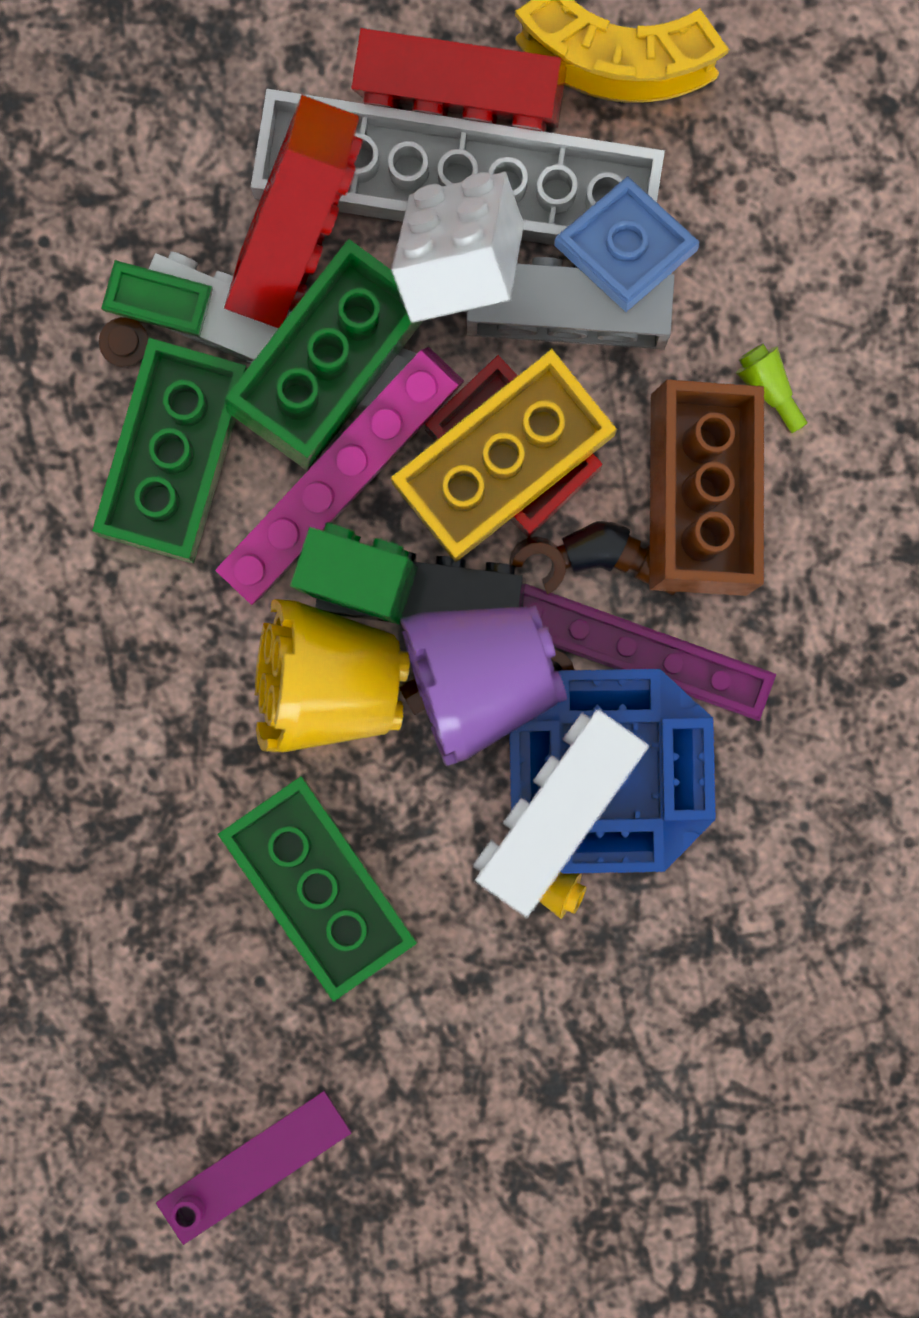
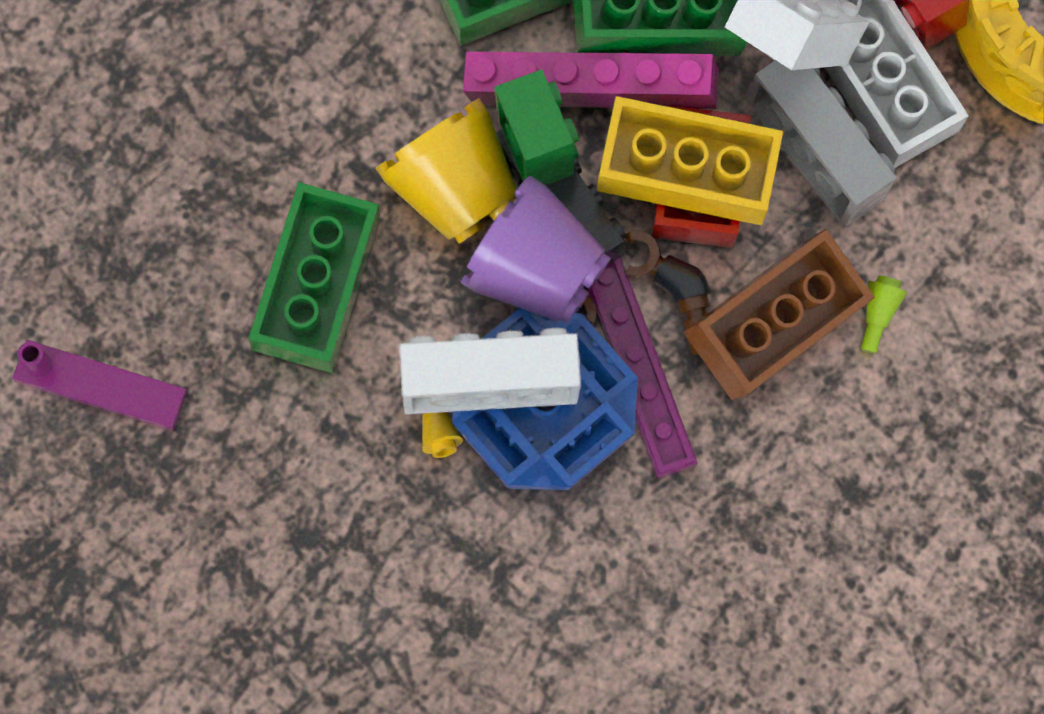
camera: 45 degrees right, 10 degrees down
medium blue tile [554,176,699,312] -> none

